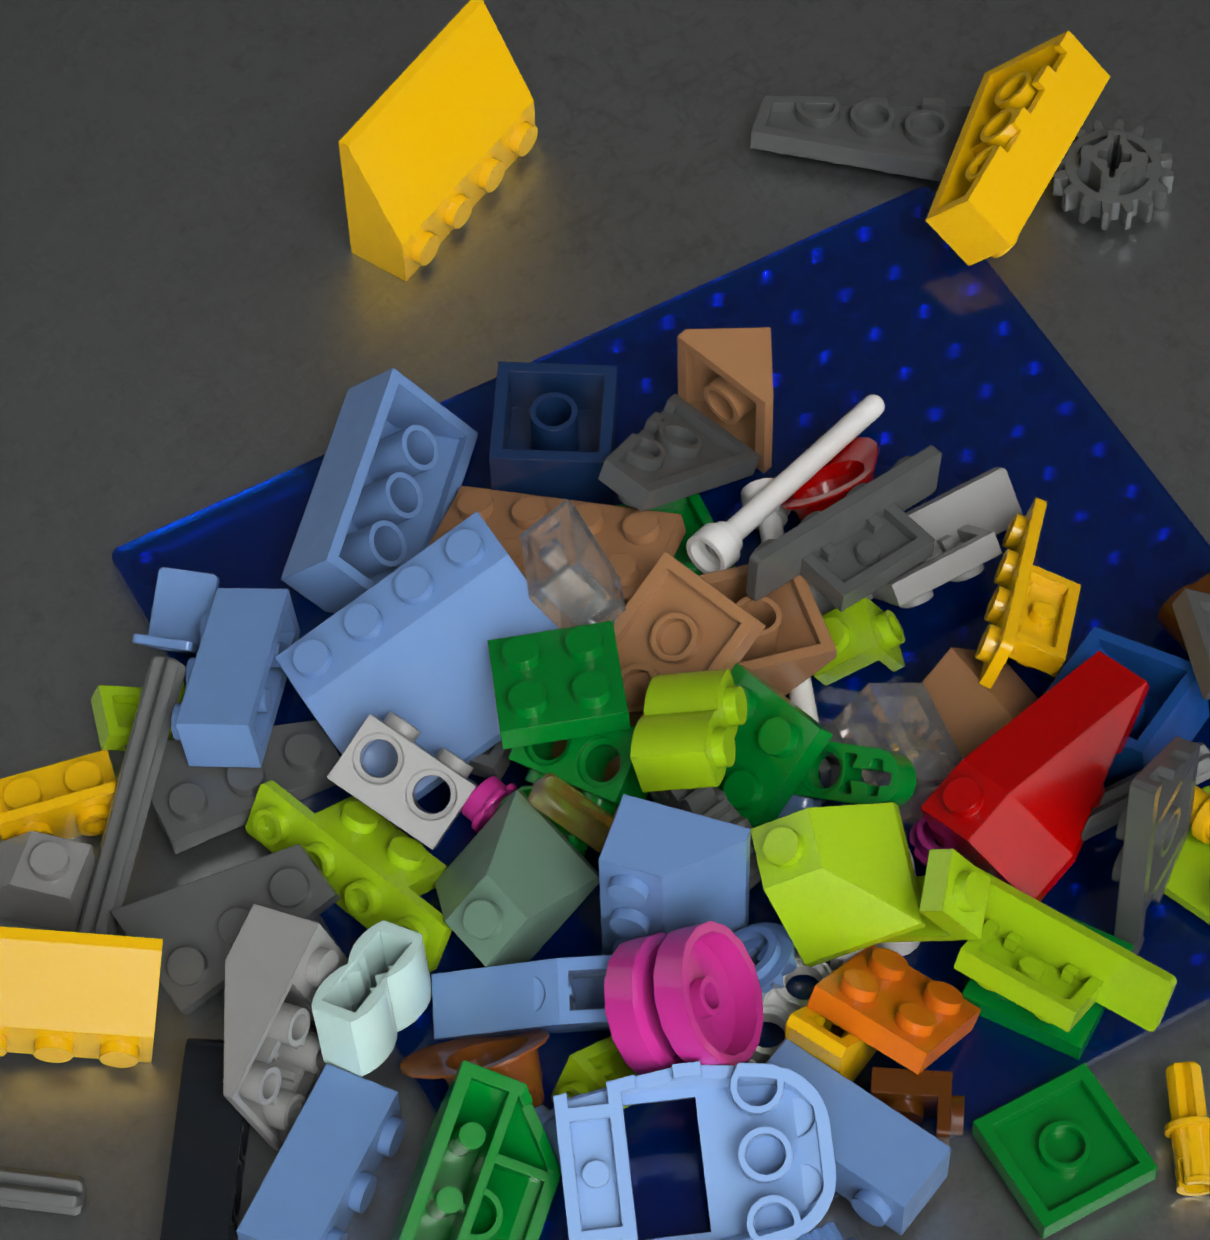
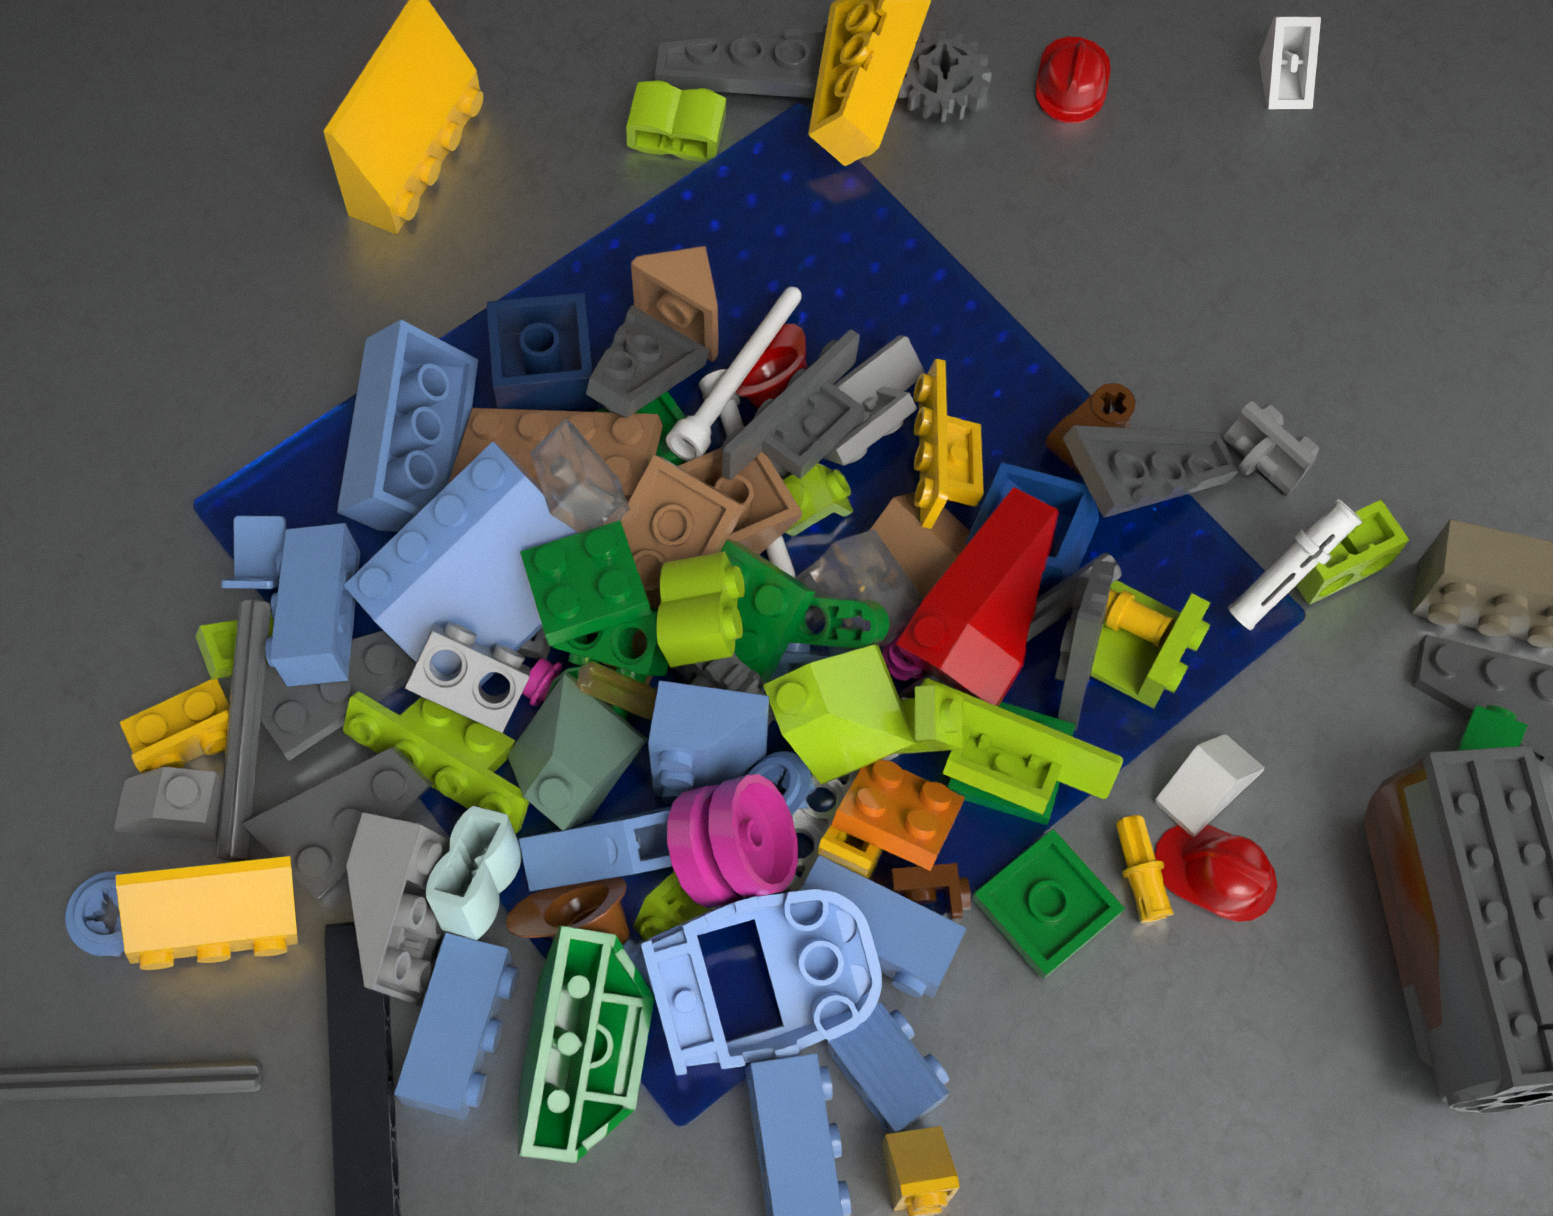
camera: 15 degrees left, 10 degrees up
none -> lime brick [626,80,726,163]

